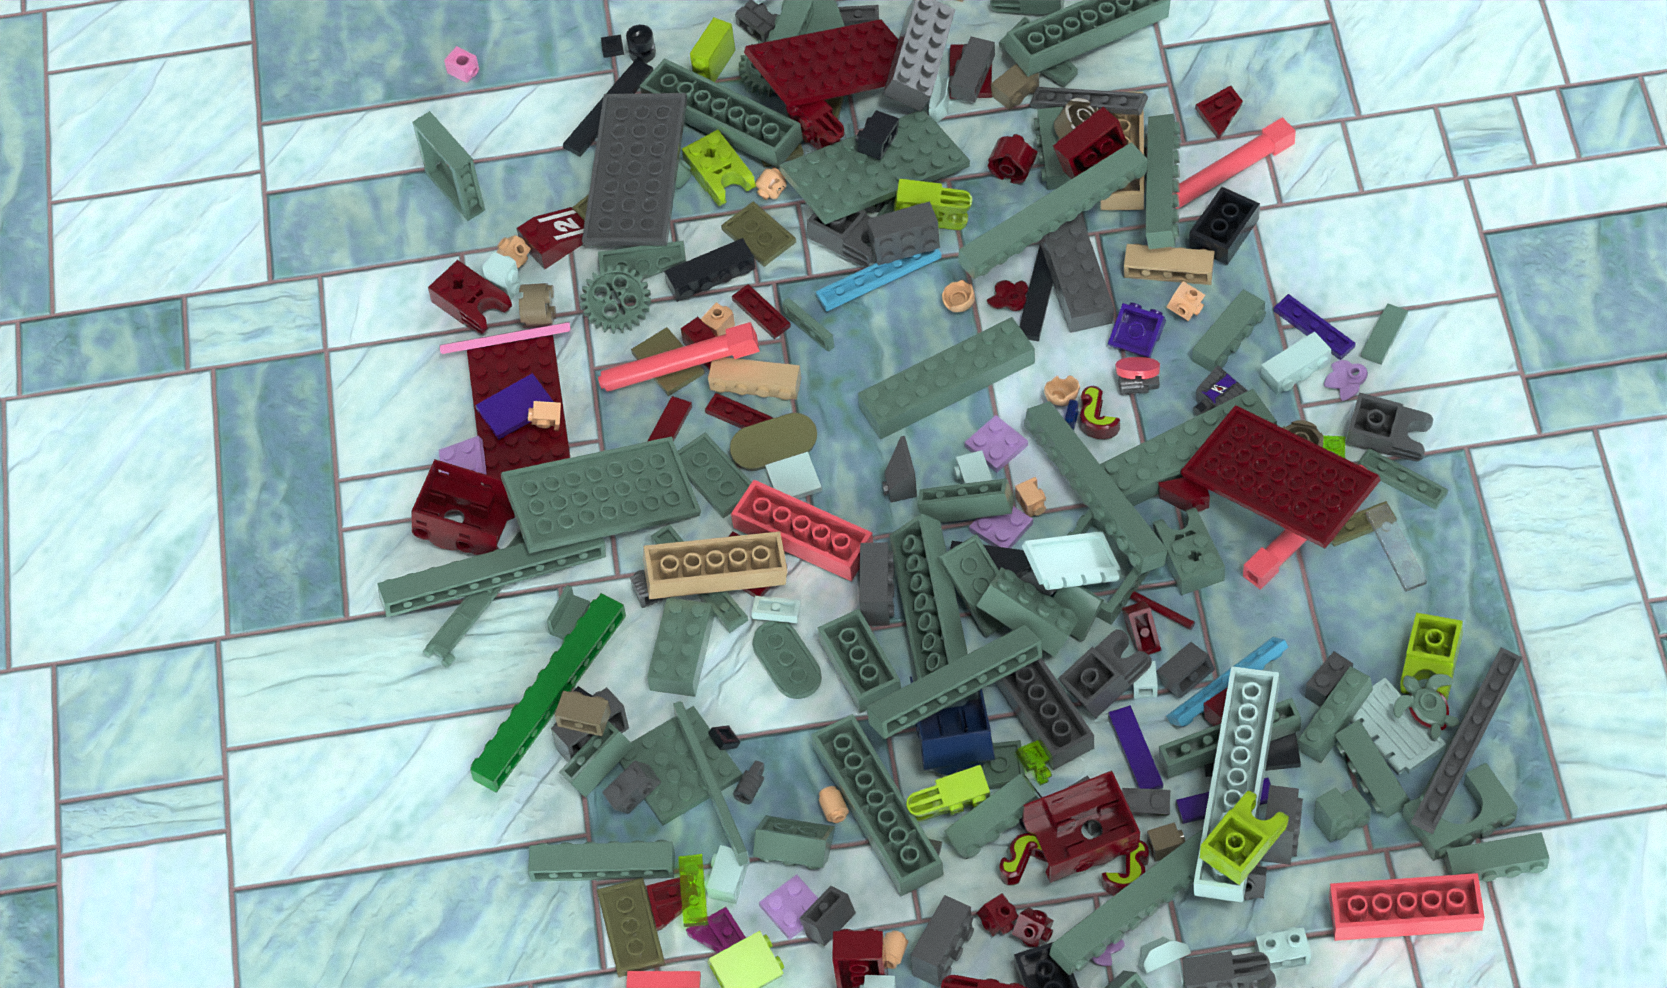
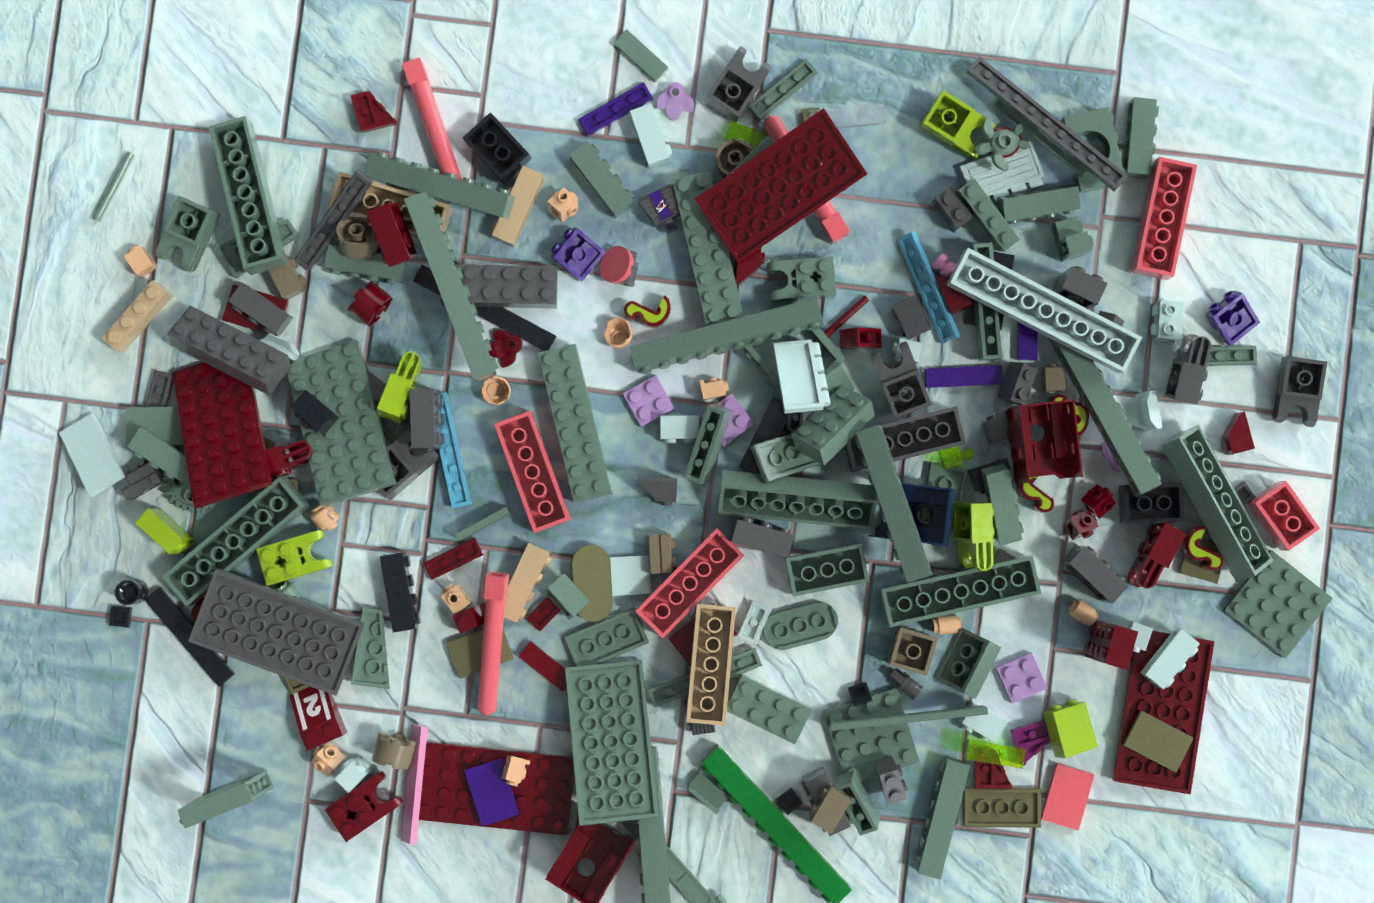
camera: 80 degrees left, 30 degrees up
lavender plate [439,436,487,475] -> none
bright pink brick [444,46,479,83] -> none
sand green gear [580,265,651,334] -> none
olive tile [721,201,796,267] -> none
dark grey brick [799,886,856,946] -> none
clear blue tile [1065,400,1079,430] -> none
lime brick [1199,791,1289,885] -> none
none -> coral brick [494,411,572,533]
none -> sand green panel [544,574,589,620]
none -> dark tan brick [647,534,676,574]
none -> dark tan brick [887,626,938,676]

